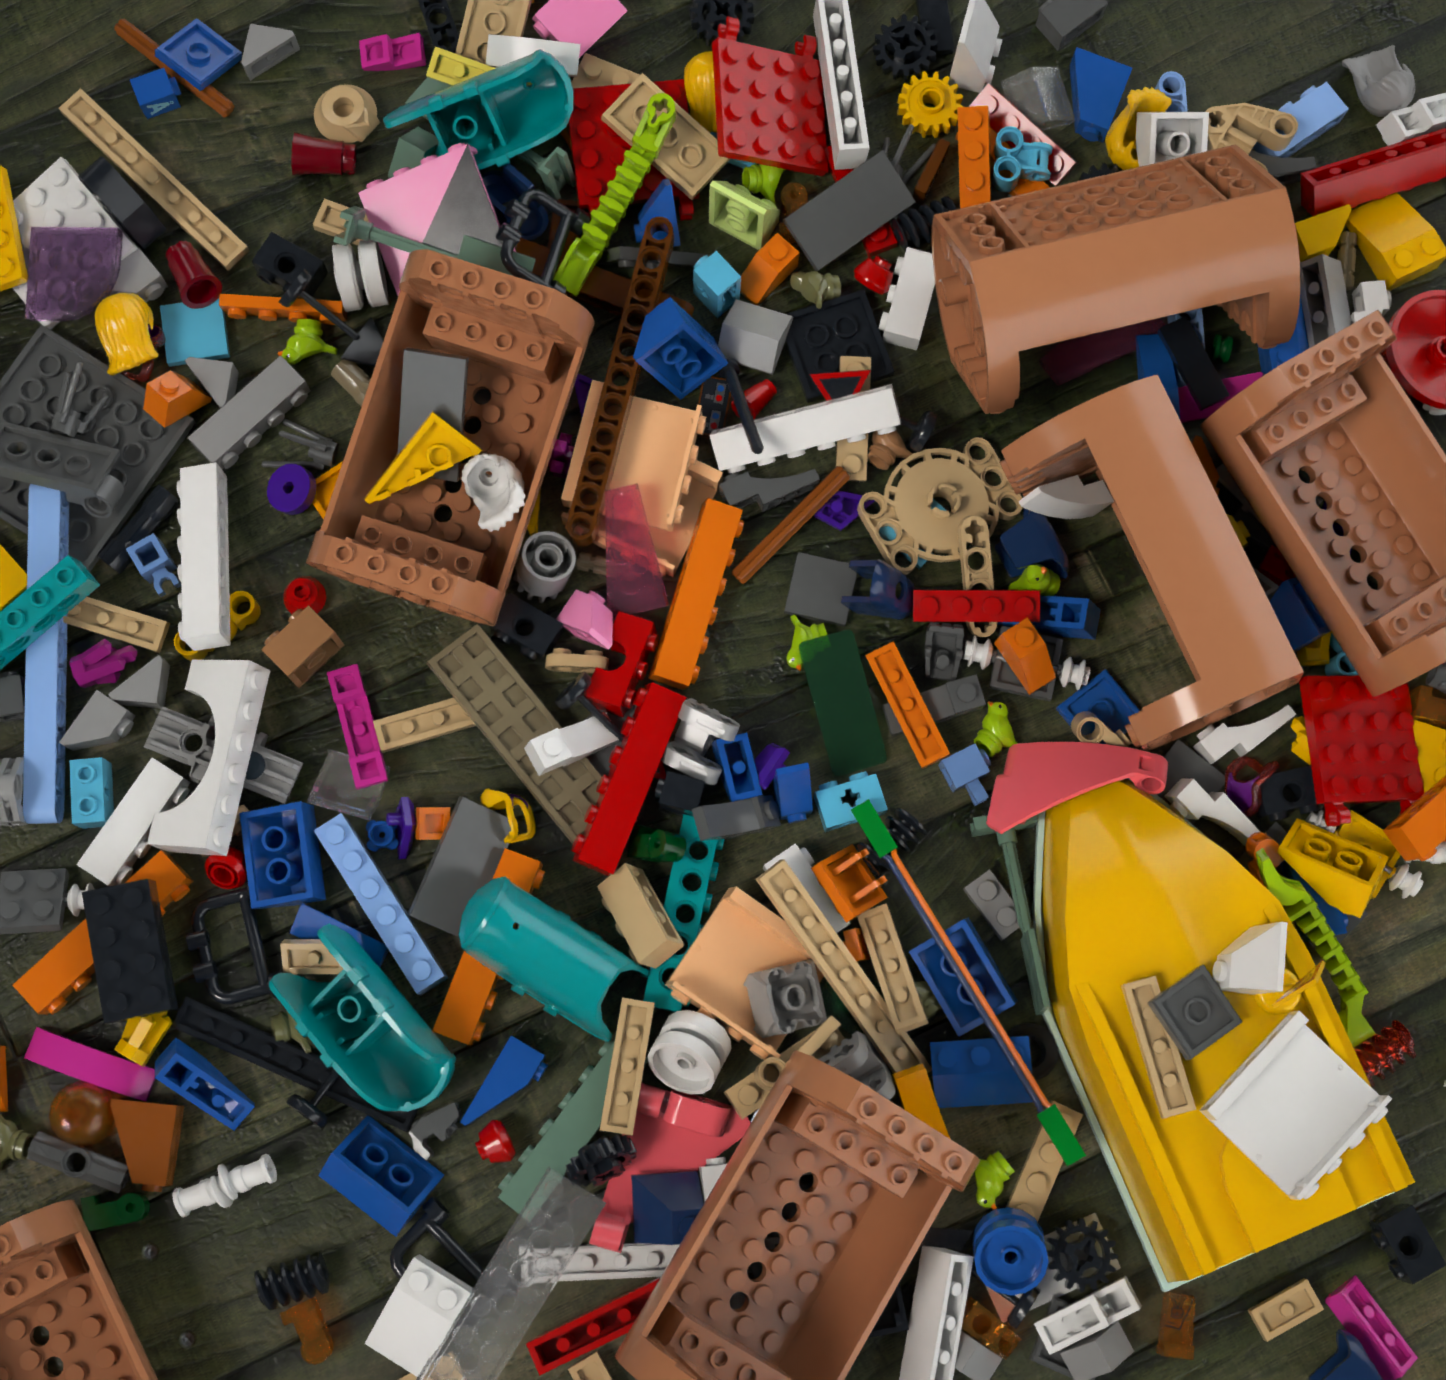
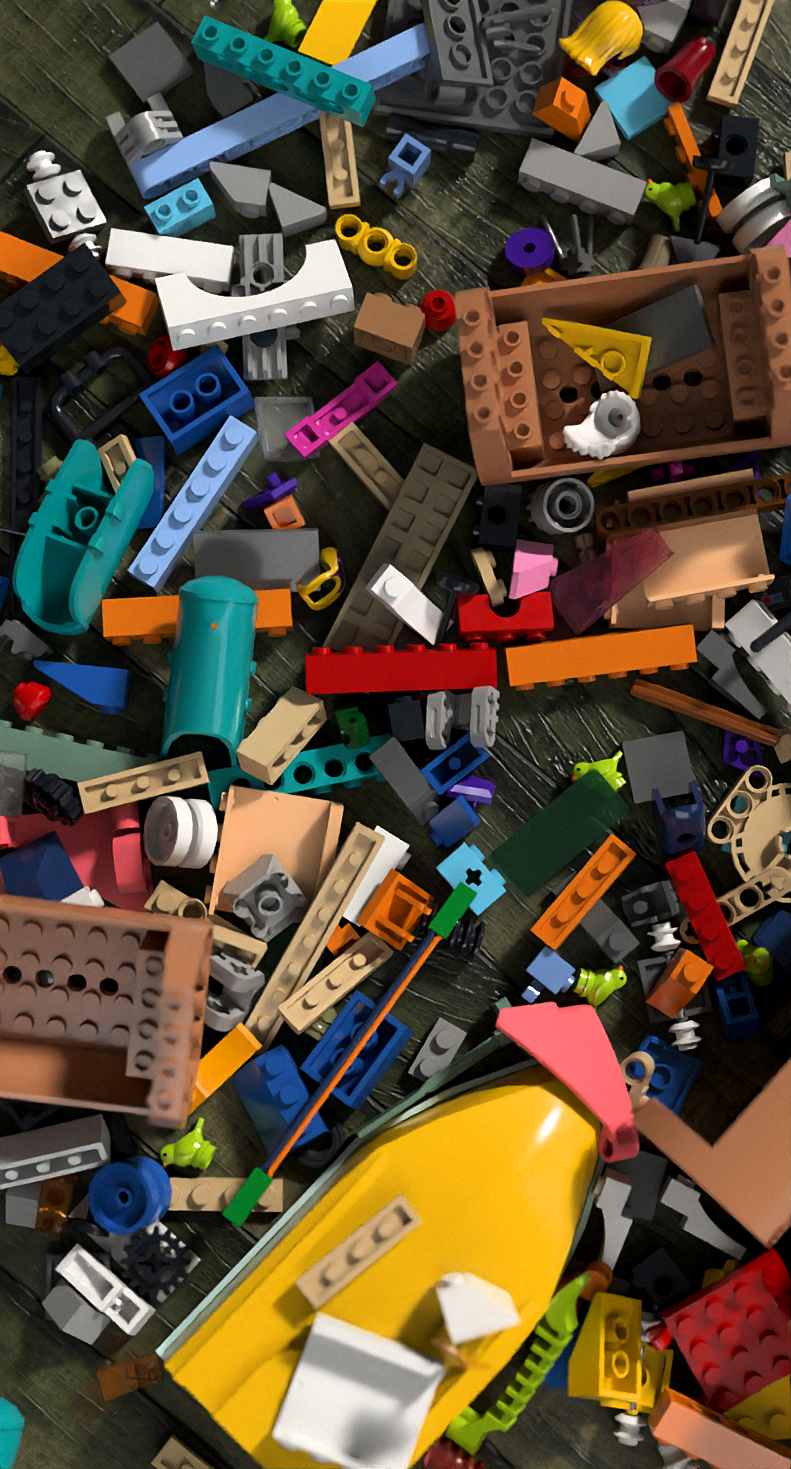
camera: 70 degrees right, 5 degrees up
magenta rock [70,639,137,688] -> none
white brick [177,462,231,651] -> none
blue plate [366,820,399,852] -> none
dark grey tile [1147,964,1242,1060] -> none
clear red piece [1225,756,1280,817] -> none

